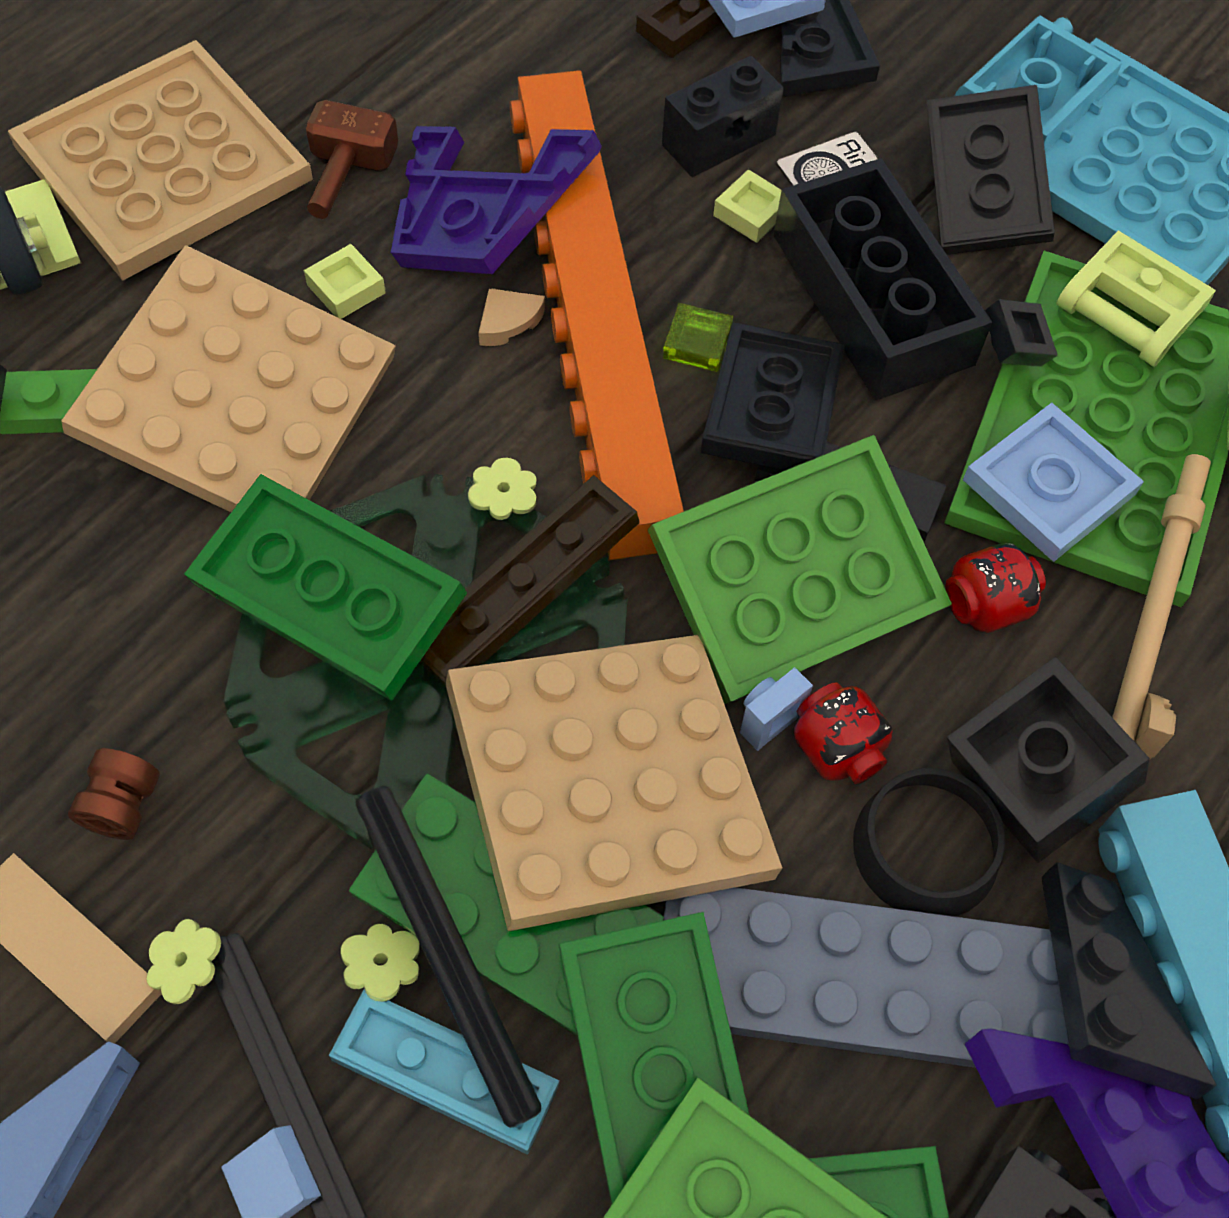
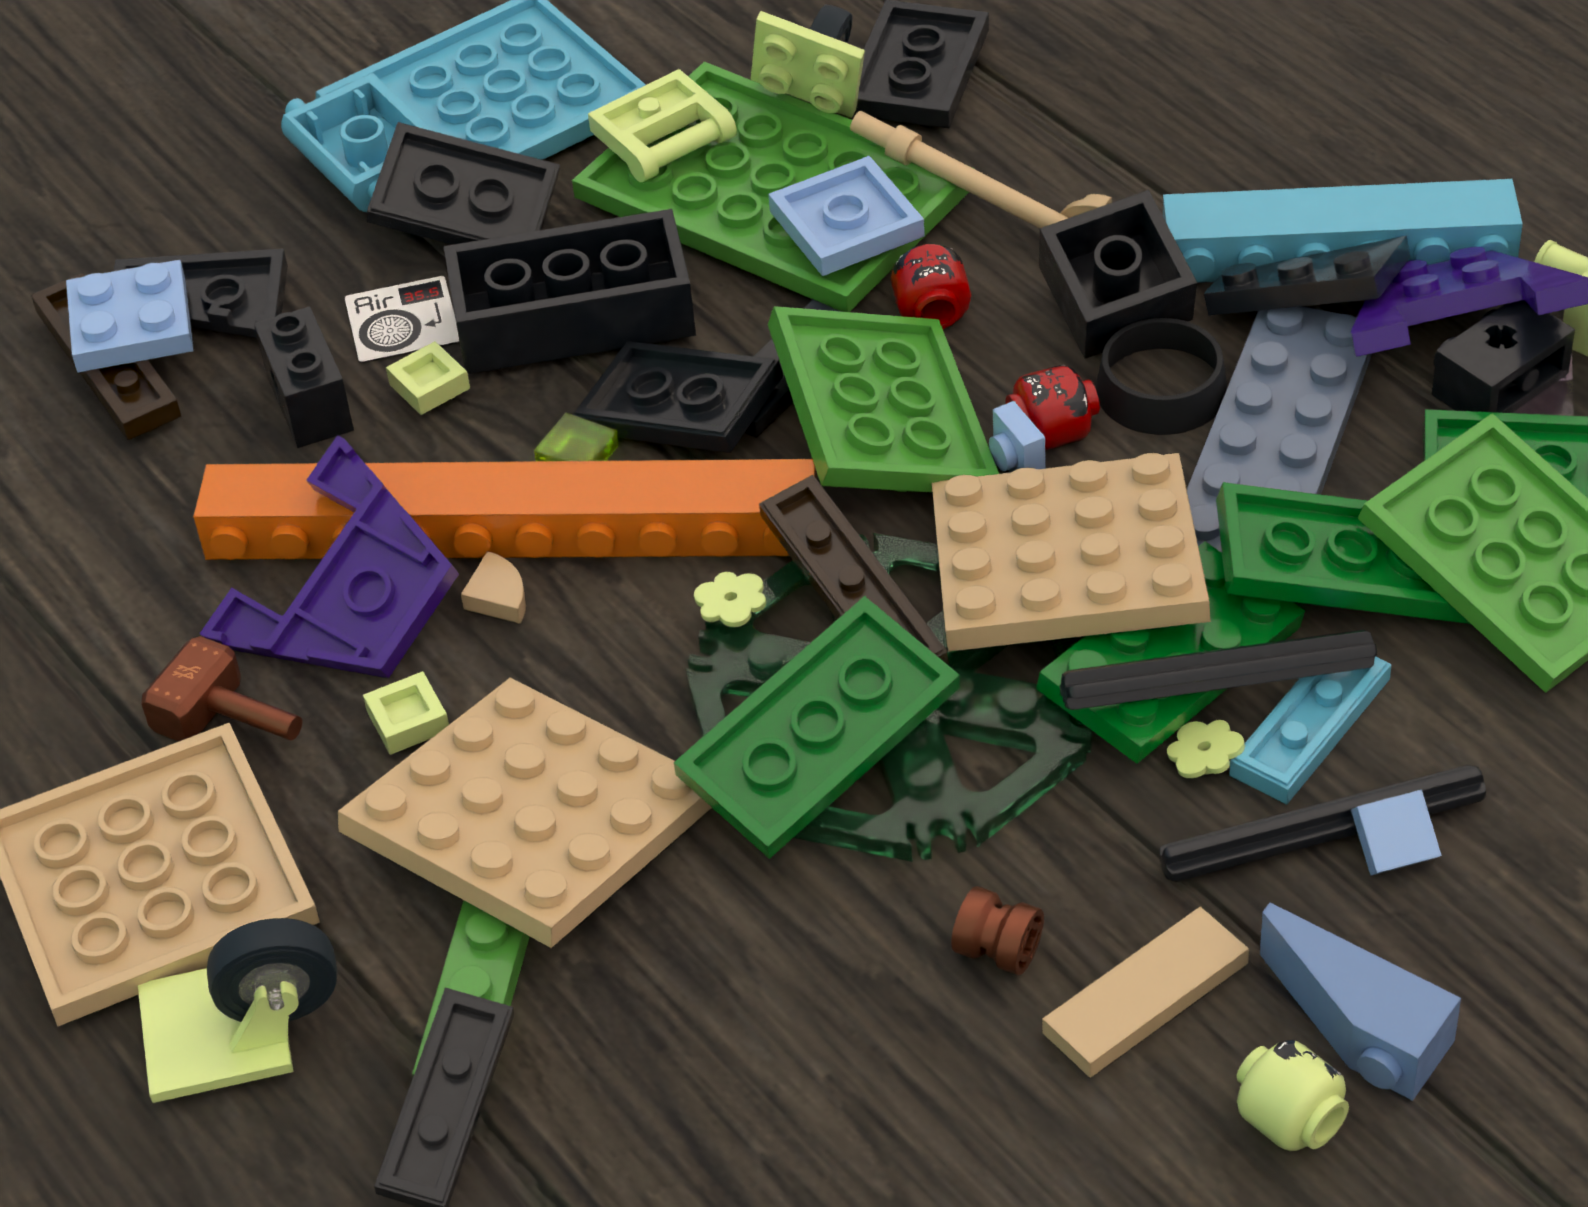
camera: 70 degrees left, 15 degrees down
yellowish green plant [147,919,221,1004] -> none
black plate [985,299,1058,367] -> none

